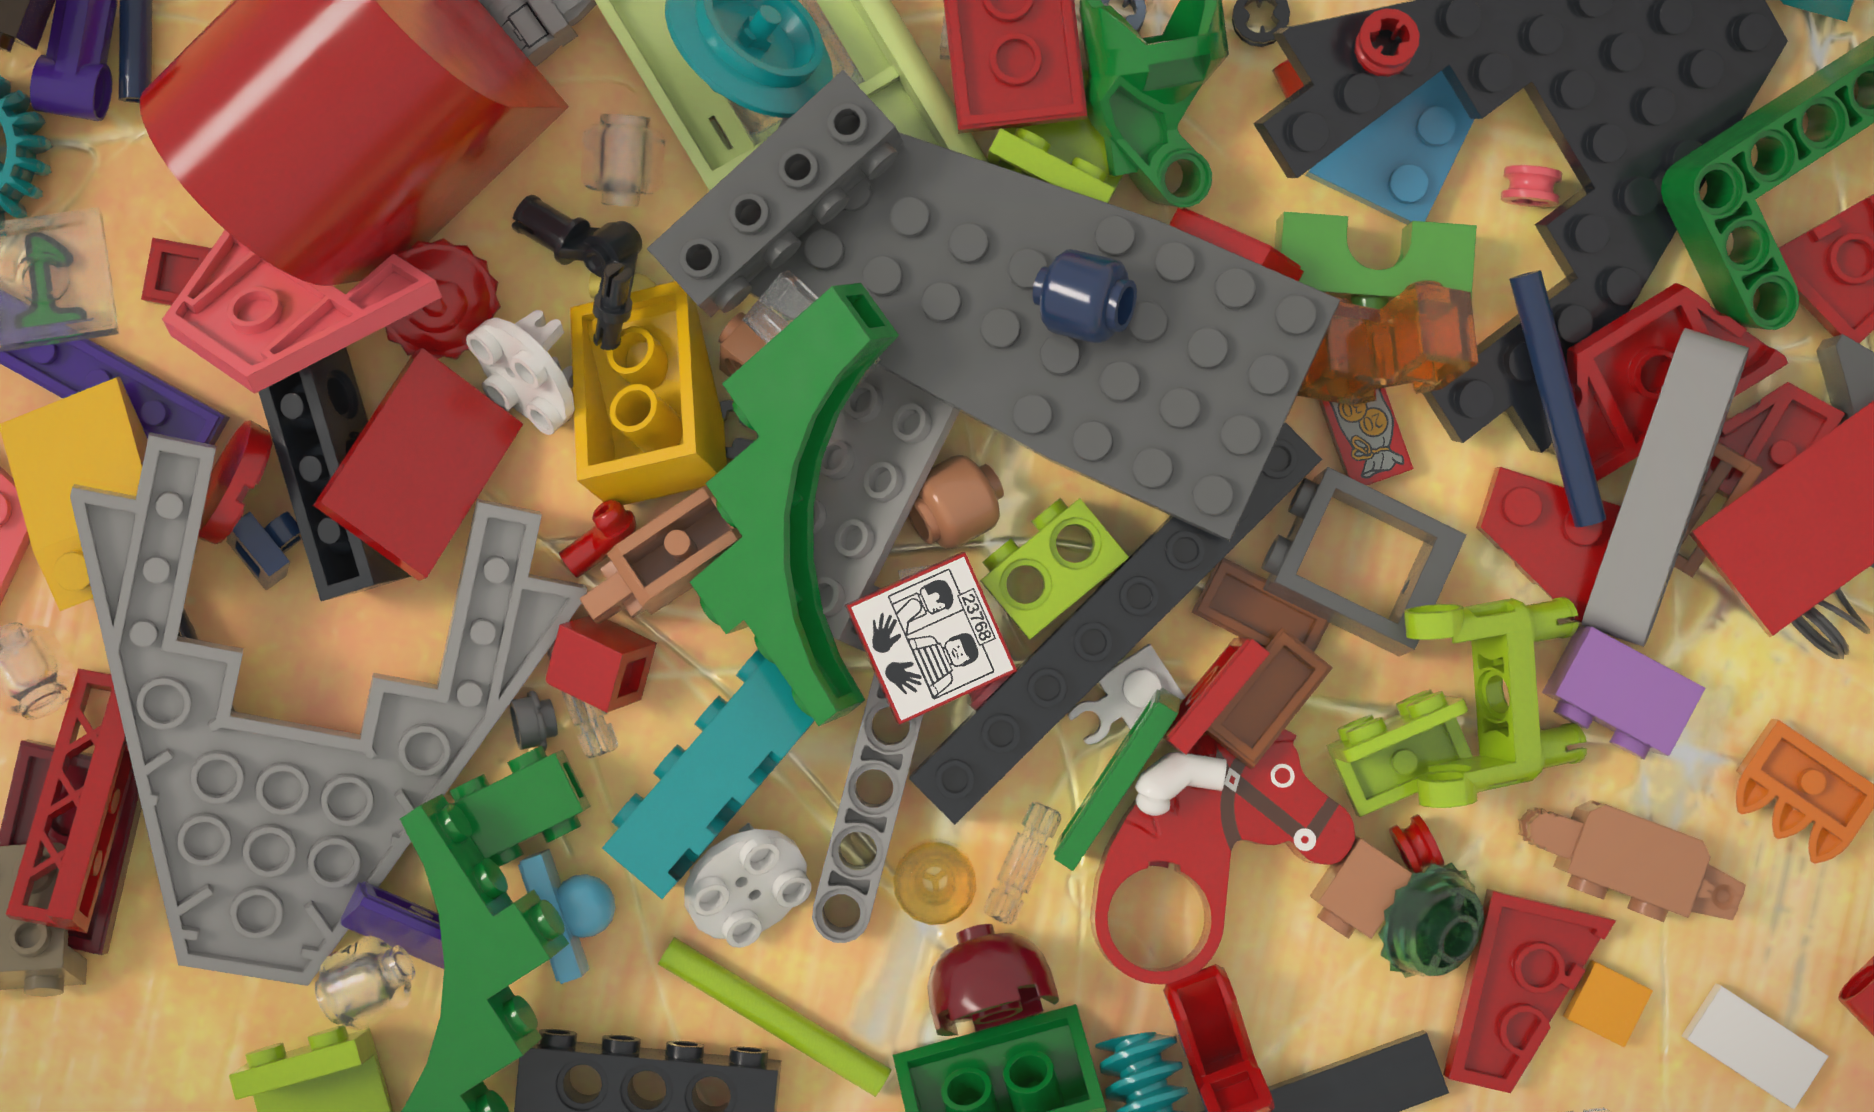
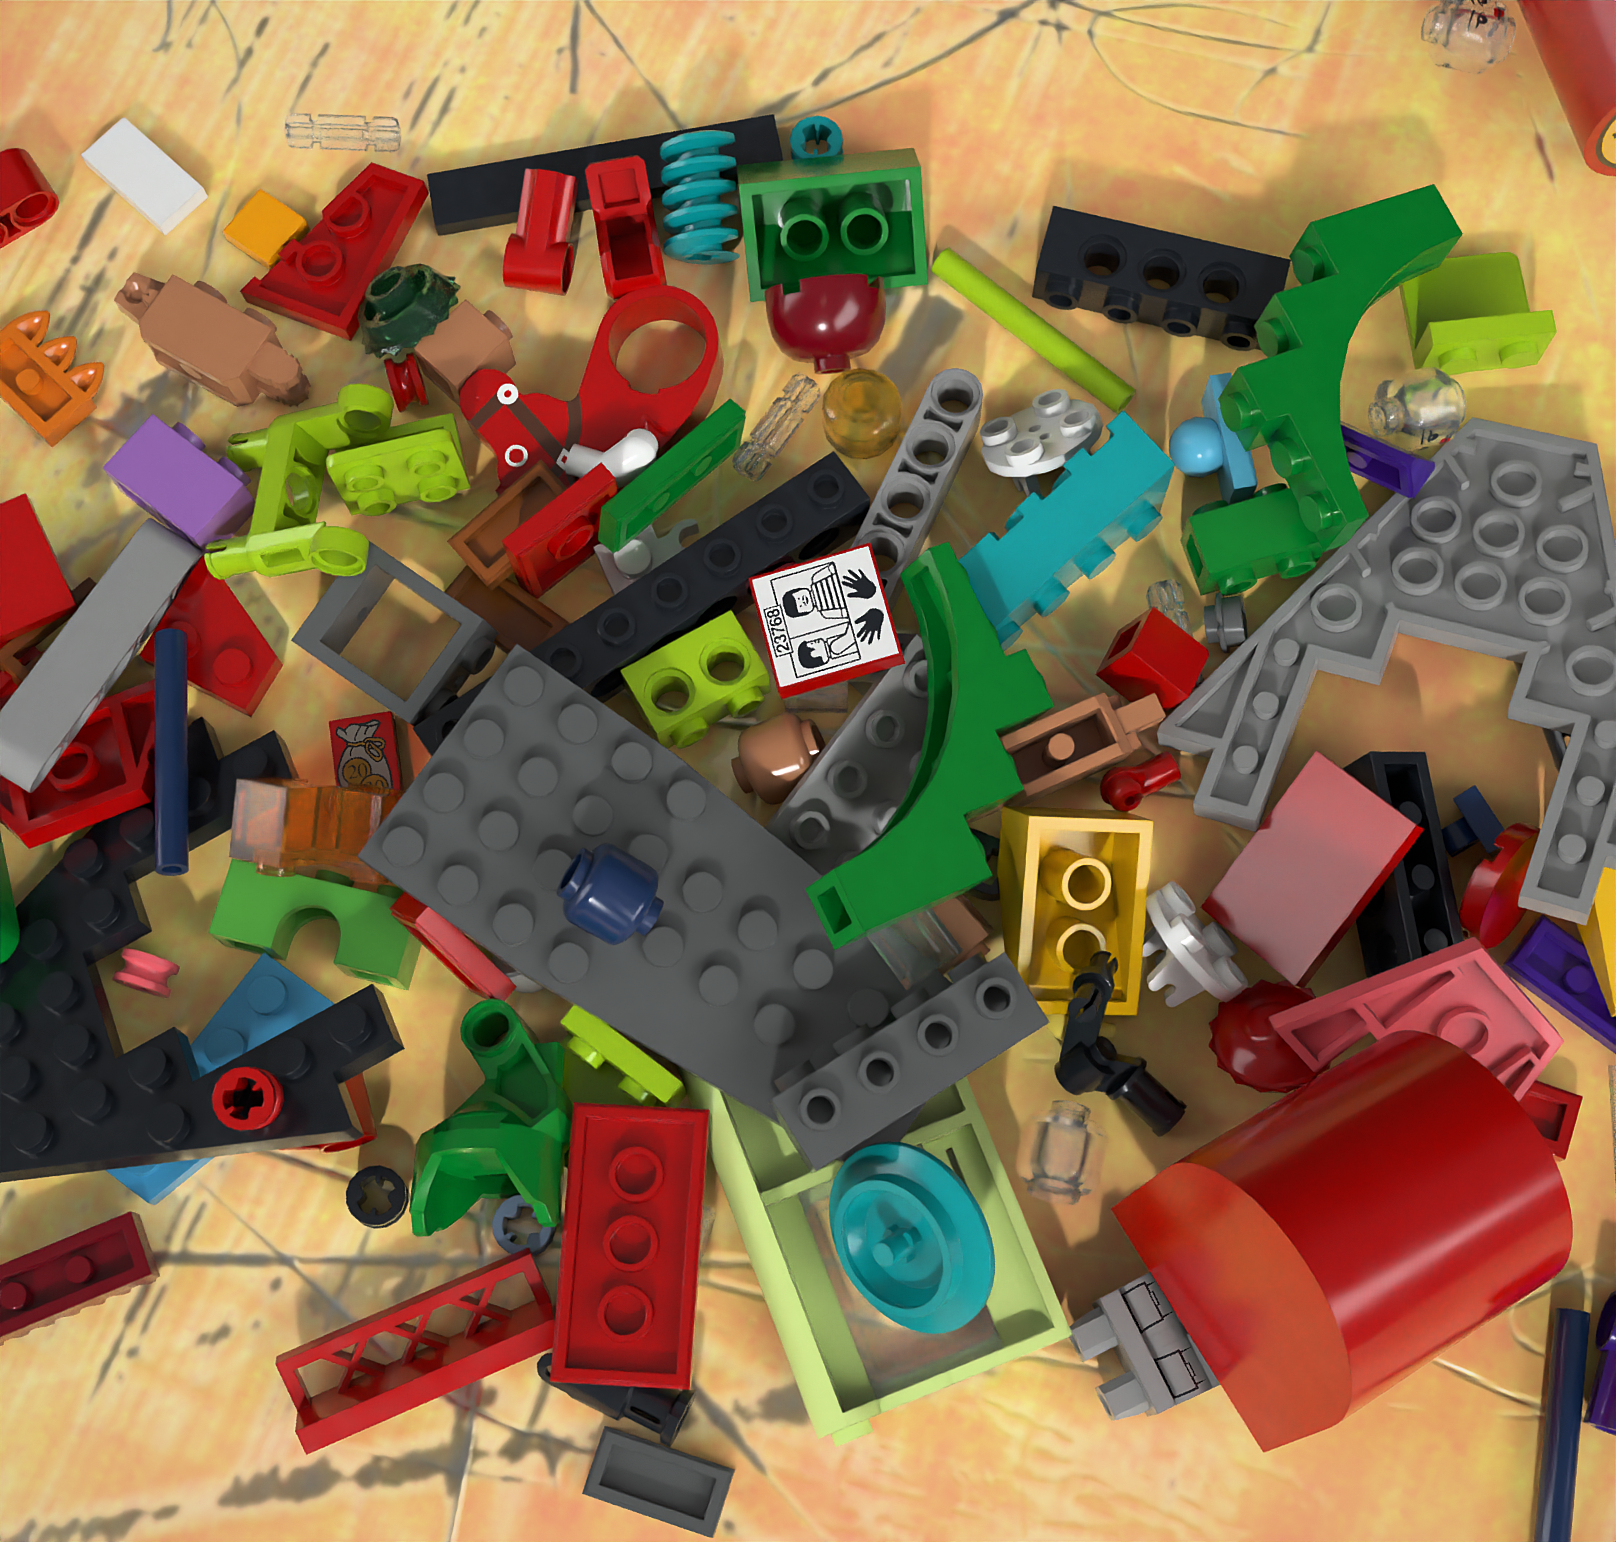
camera: 165 degrees left, 15 degrees down
none -> red piece [503,169,579,296]

